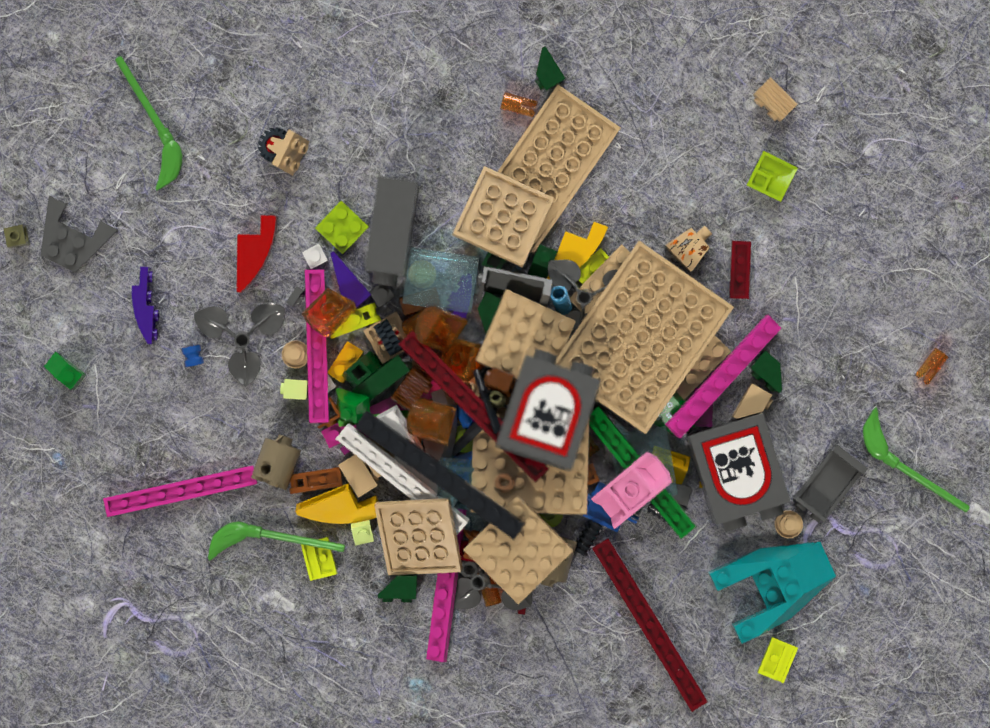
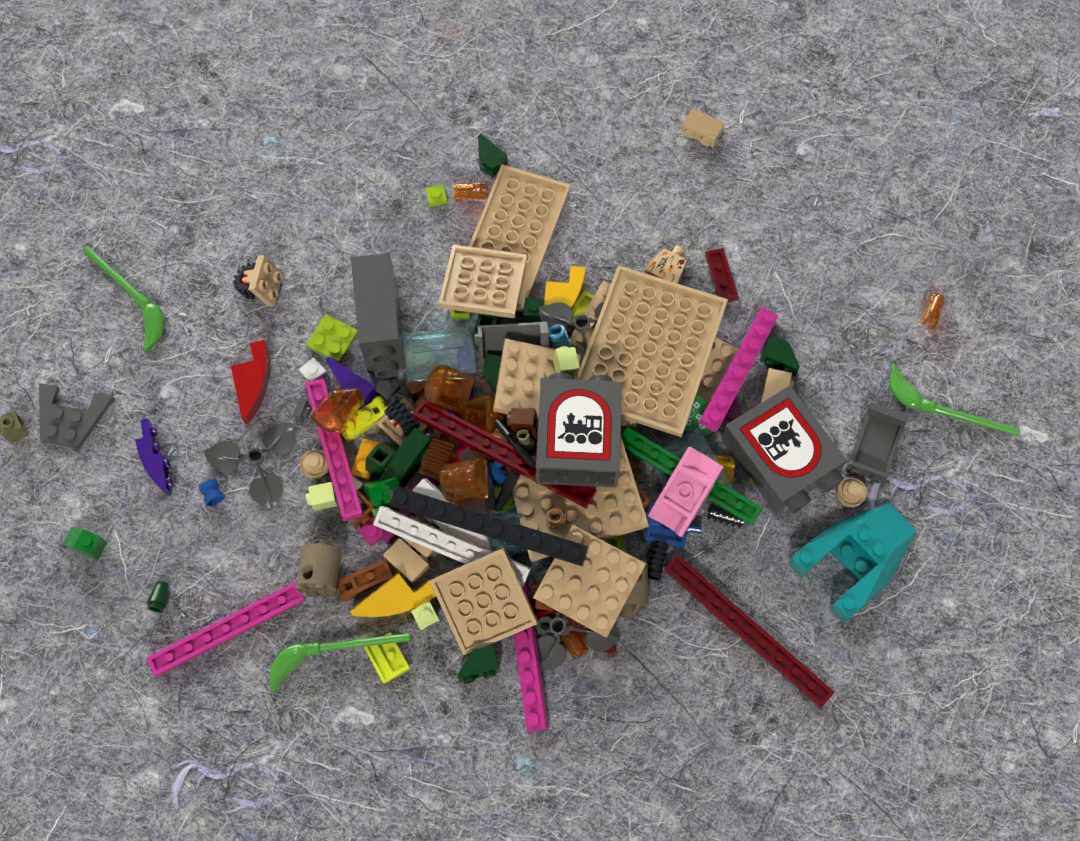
camera: 10 degrees left, 20 degrees down
lime plate [746,151,798,202] -> none
neon yellow plate [757,637,798,683] -> none
none -> dark green cone [146,581,169,613]
none -> lime plate [425,184,448,207]
none -> yellowish green brick [552,346,580,377]

